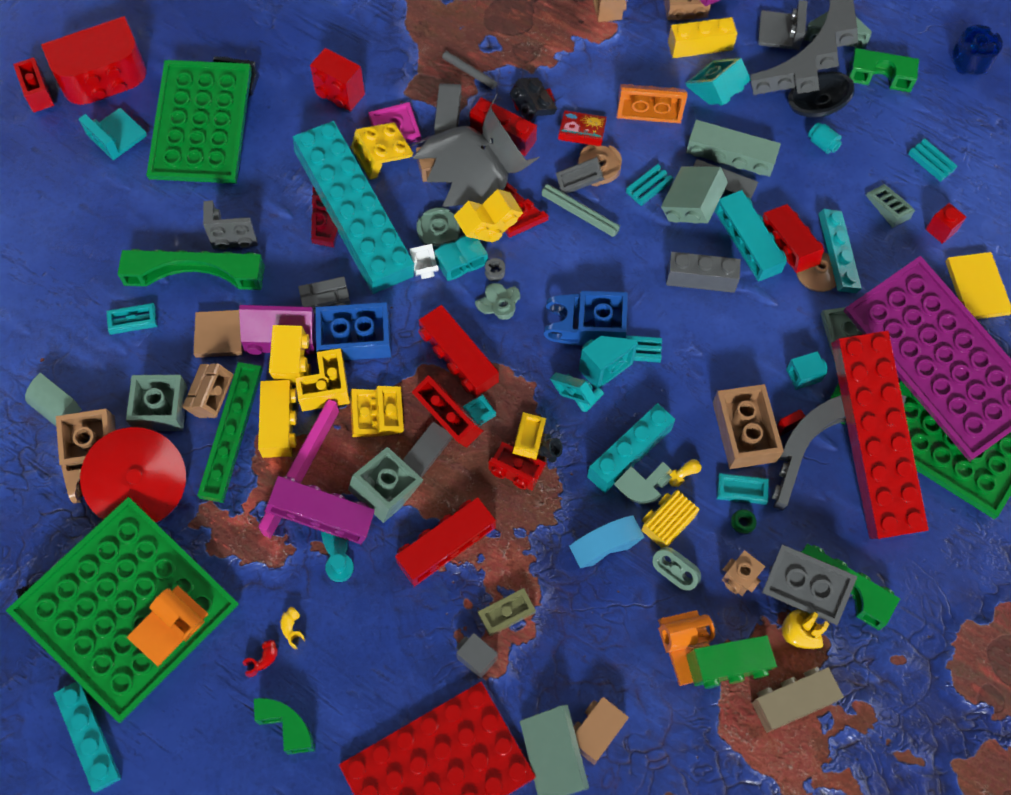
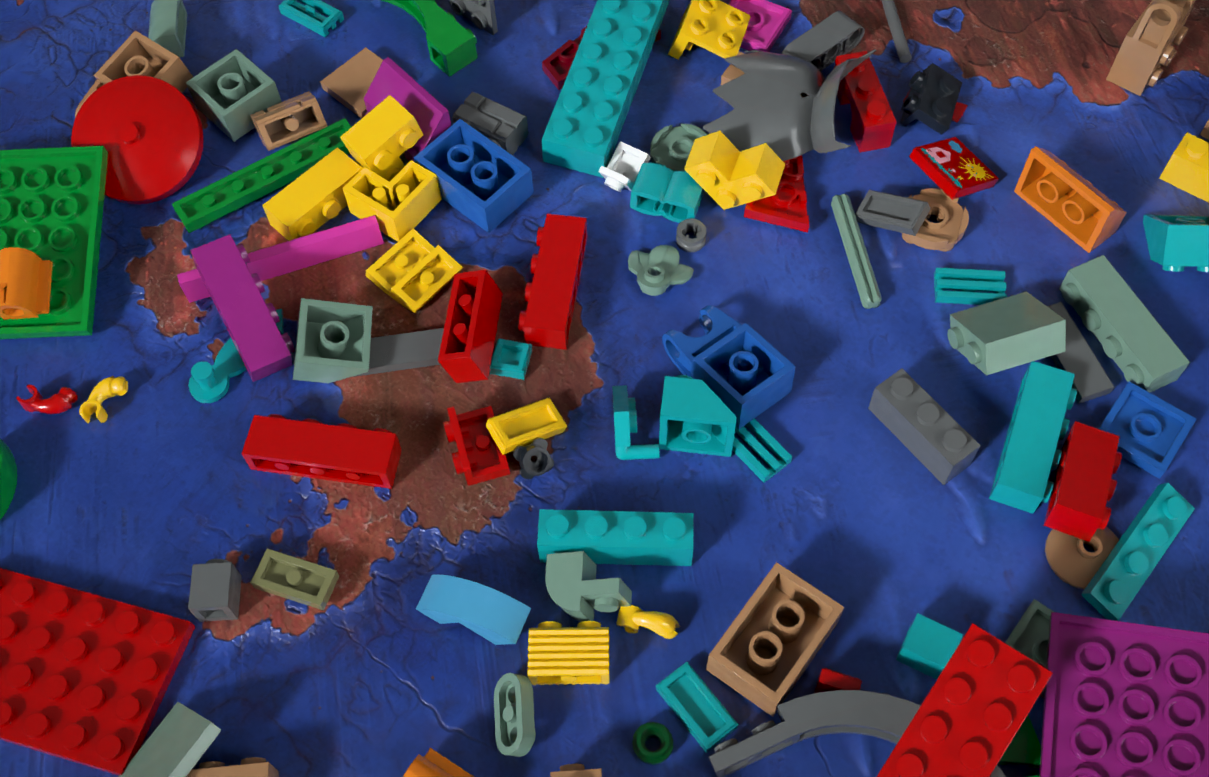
camera: 50 degrees right, 5 degrees down
none -> blue plate [1098,381,1196,479]

